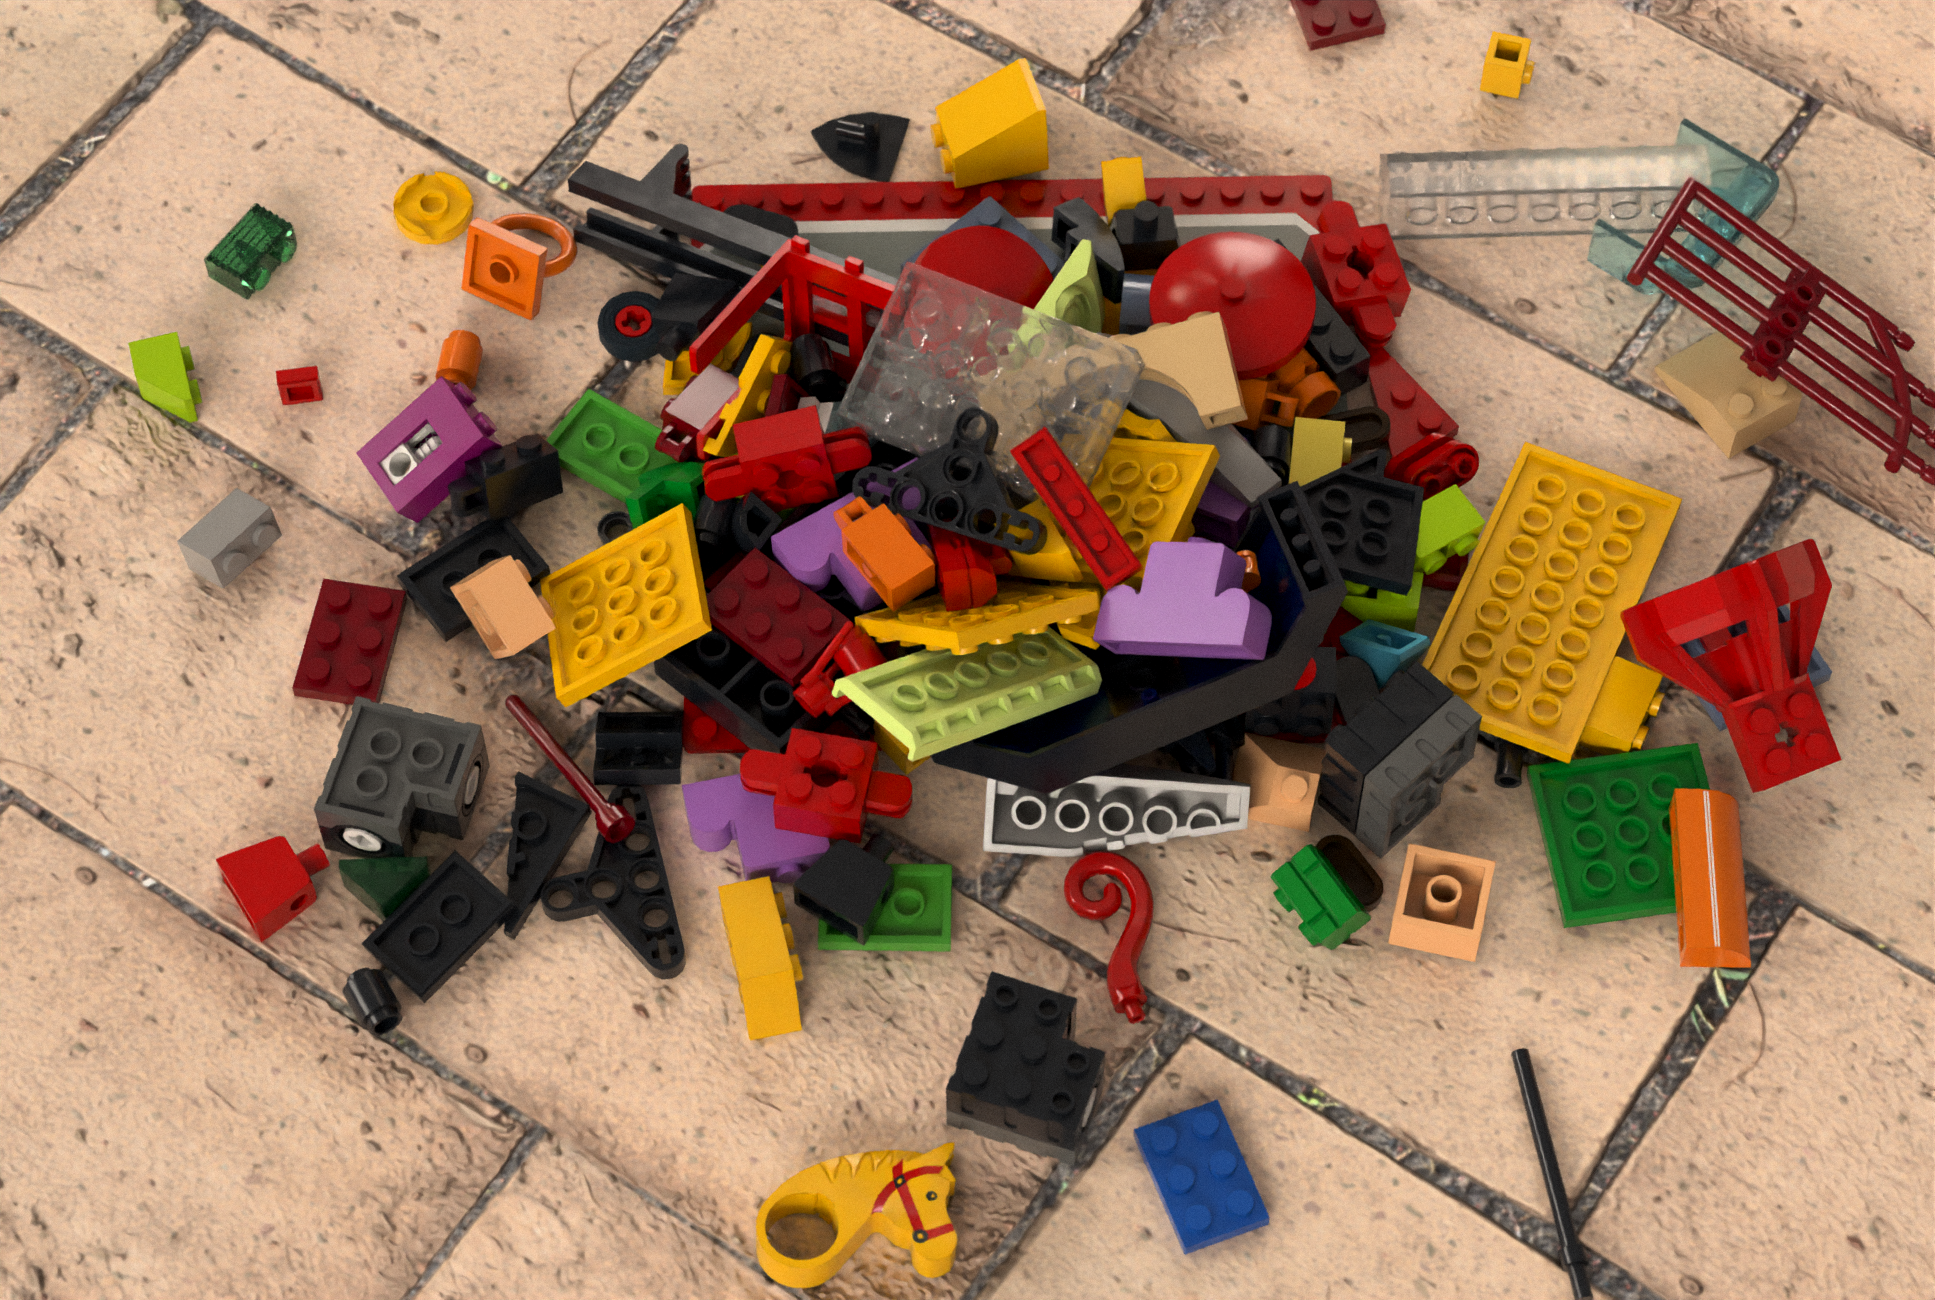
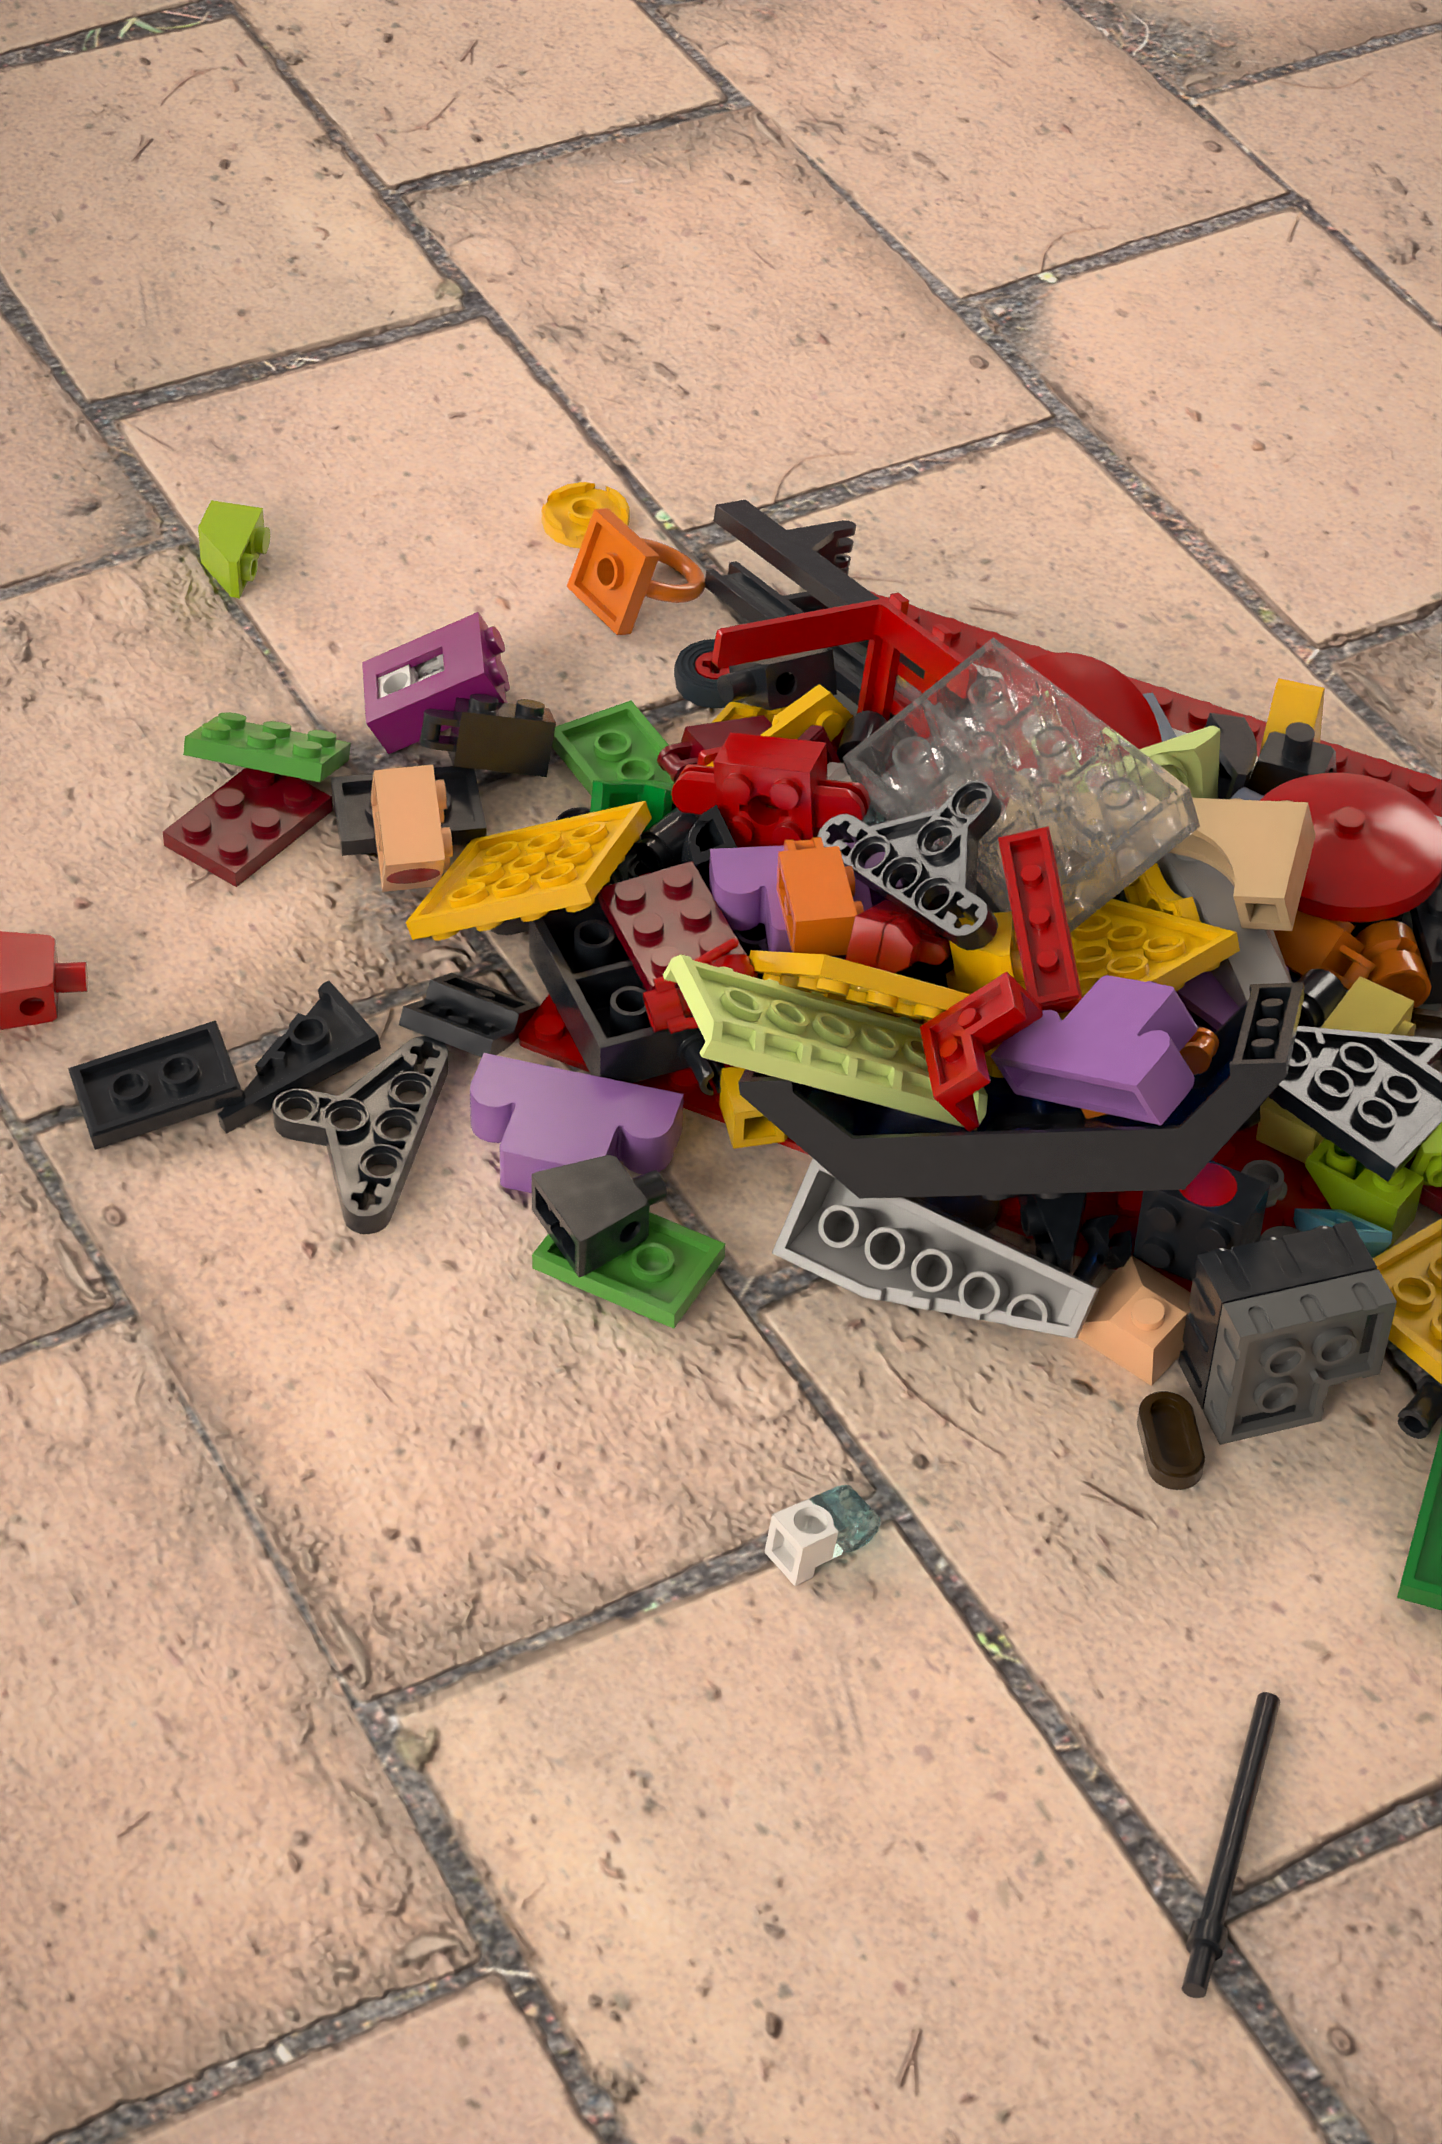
camera: 25 degrees right, 15 degrees down
light grey brick [177,488,282,589] -> none
clear green brick [204,203,297,300] -> none
red tile [276,366,324,405] -> none
dark grey piece [314,696,490,868] -> none
clear green slope [339,856,431,921] -> none
black brick [342,967,402,1036] -> none
orange brick [435,330,483,390] -> none
dark red piece [505,694,635,843] -> none
yellow wedge [717,876,803,1041] -> none
red brick [740,728,913,844] -> none
yellow animal [756,1142,957,1288] -> none
black shield [811,112,910,182] -> none
yellow slope [930,58,1049,189] -> none
black piece [946,971,1105,1166] -> none
red plant [1064,851,1154,1024] -> none
blue plate [1133,1099,1270,1255] -> none
green brick [1271,844,1371,950] -> none
light nougat brick [1388,843,1496,962] -> none
none -> bright green plate [183,712,351,782]
none -> white leg [764,1484,881,1586]
none -> red panel [920,972,1043,1132]

